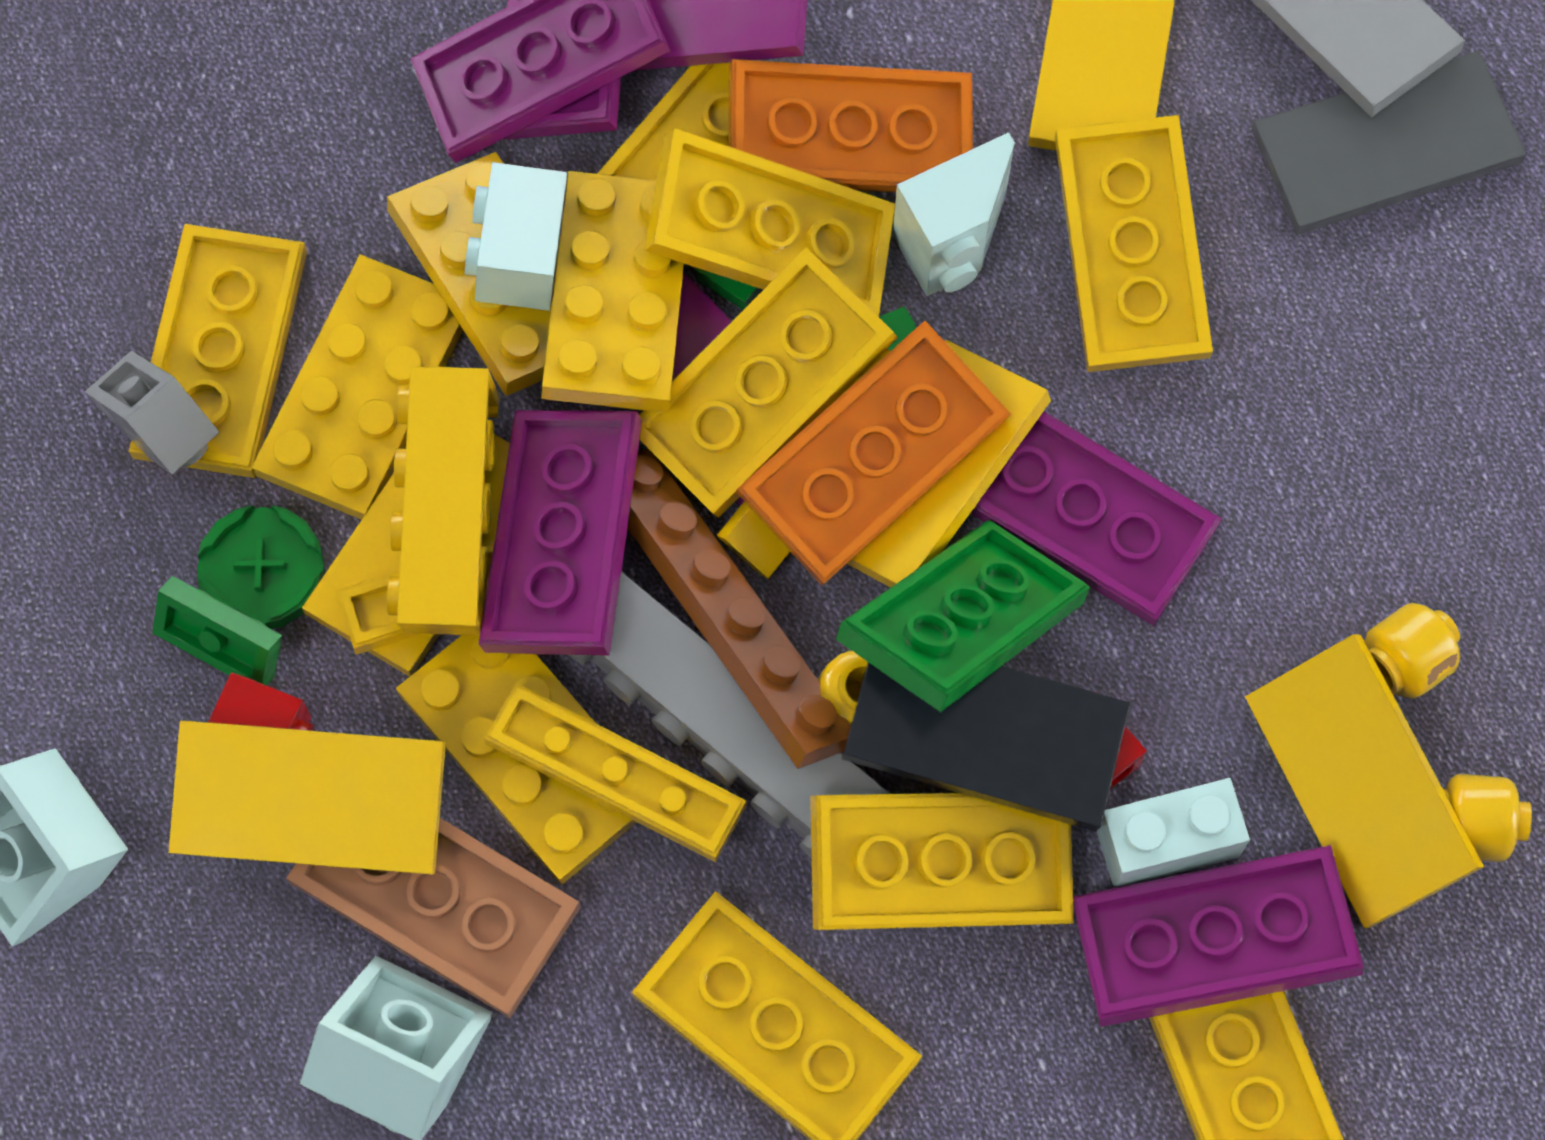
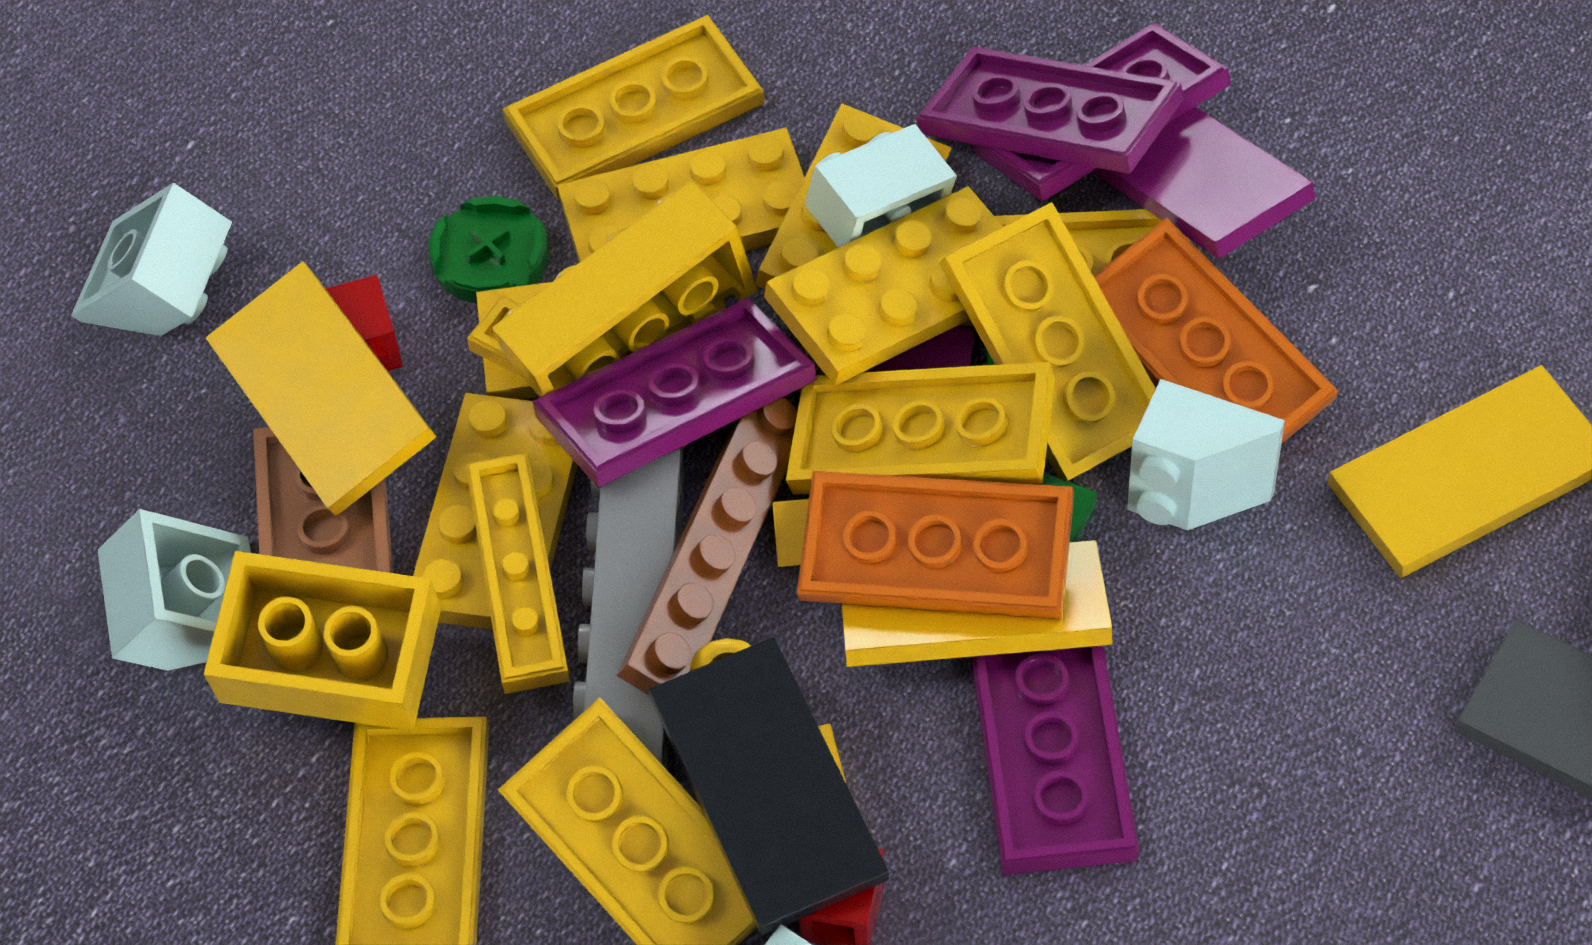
camera: 55 degrees right, 15 degrees down
light grey slope [85,351,219,474] -> none
green plate [152,576,282,686] -> none
green tile [836,520,1090,712] -> none
yellow plate [1055,115,1213,372] -> none
none -> yellow brick [203,551,441,731]

